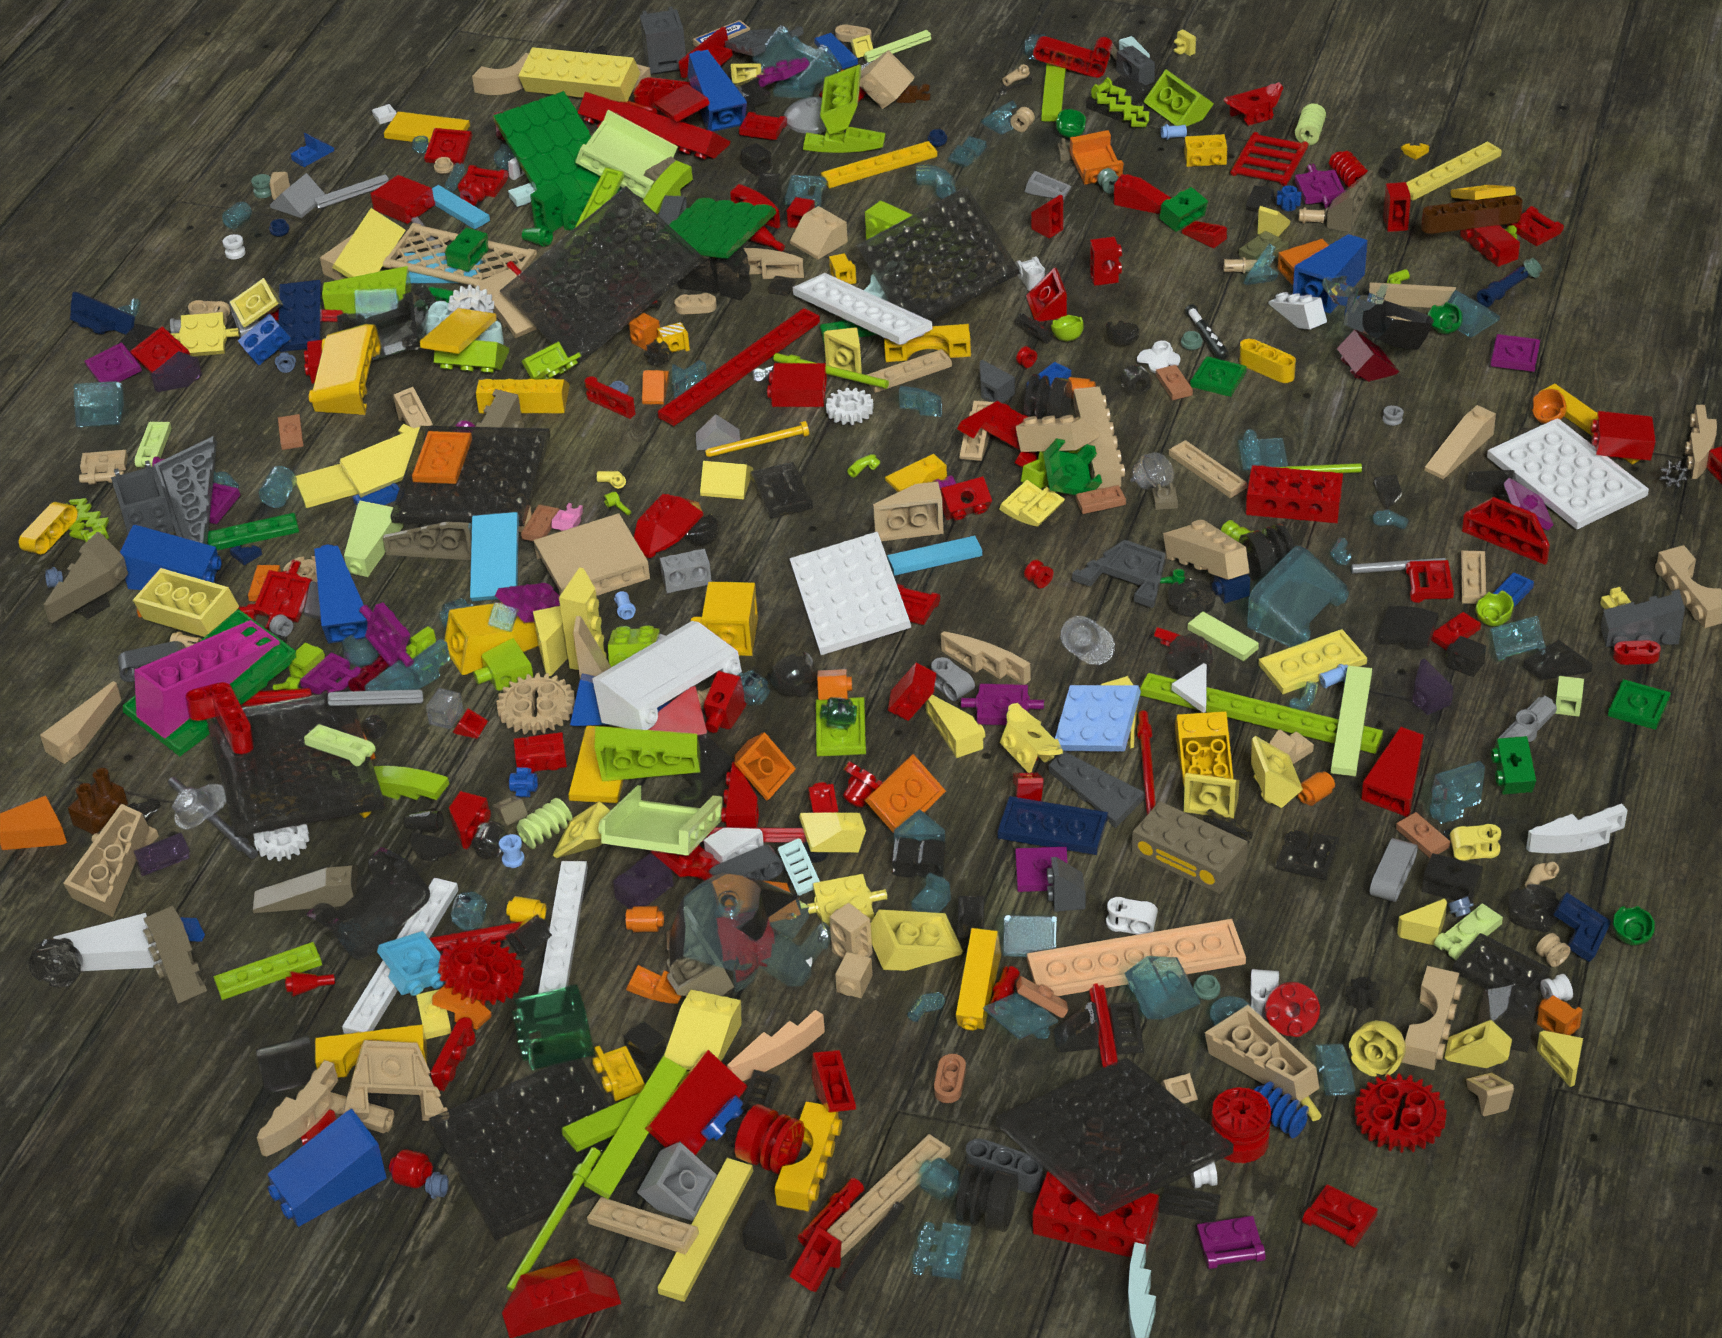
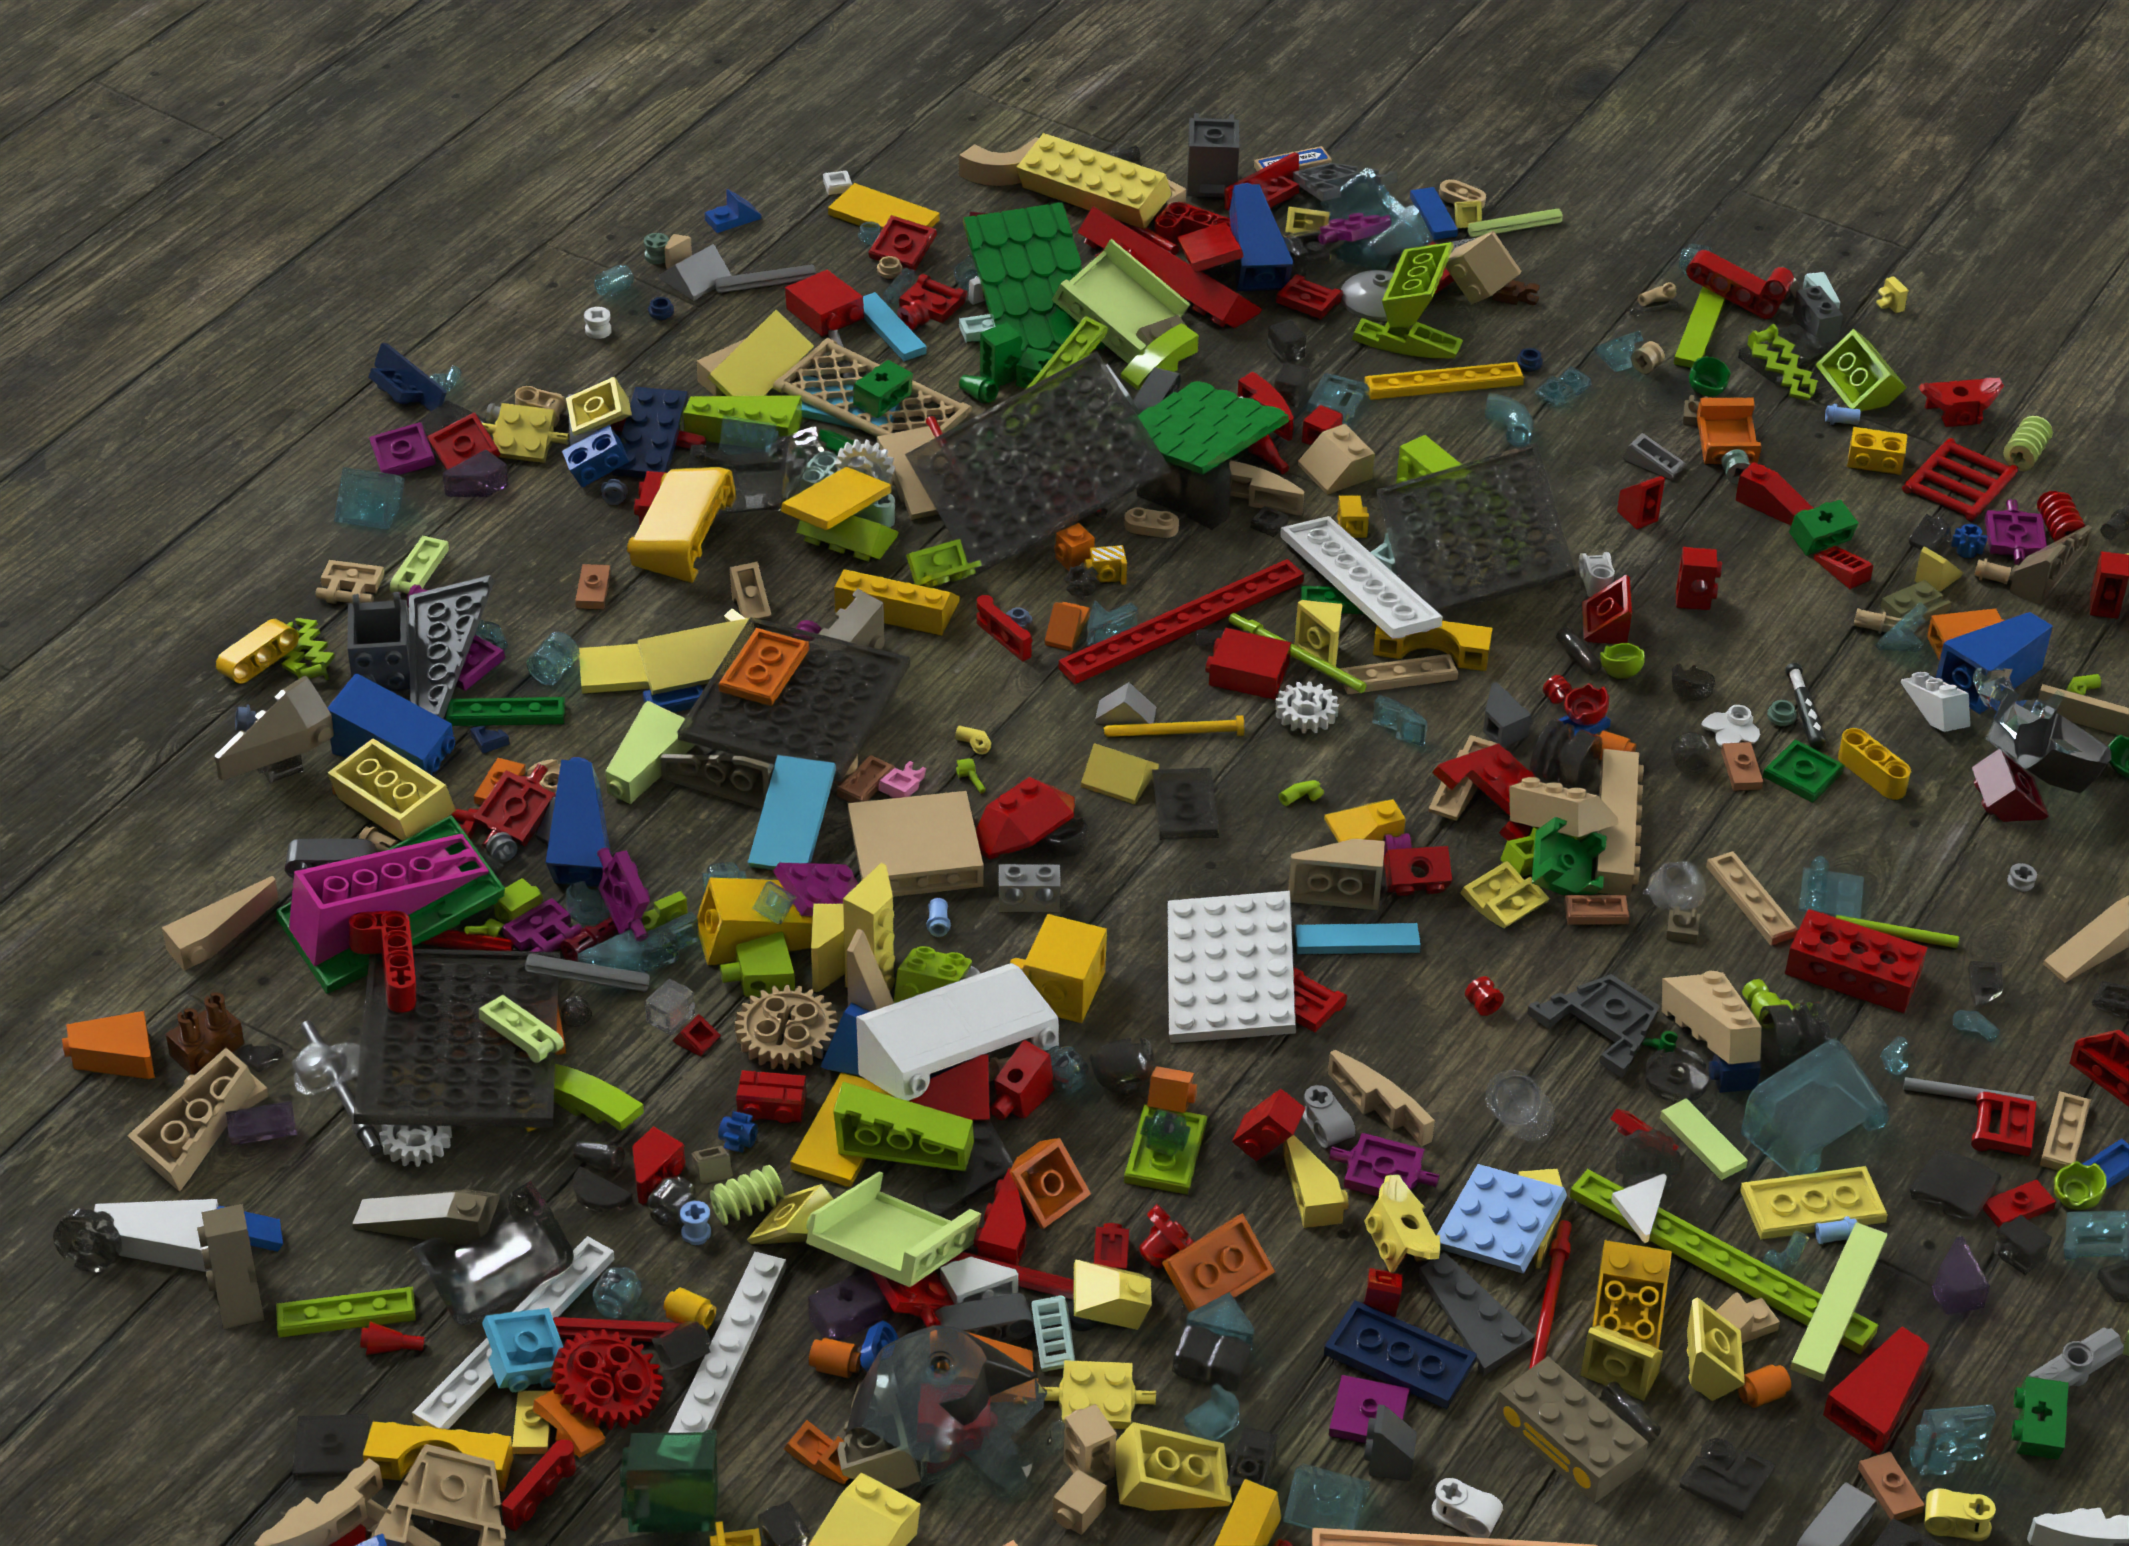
camera: 10 degrees right, 0 degrees up
none -> blue plate [860,1321,899,1377]
none -> red hair [1564,683,1609,725]

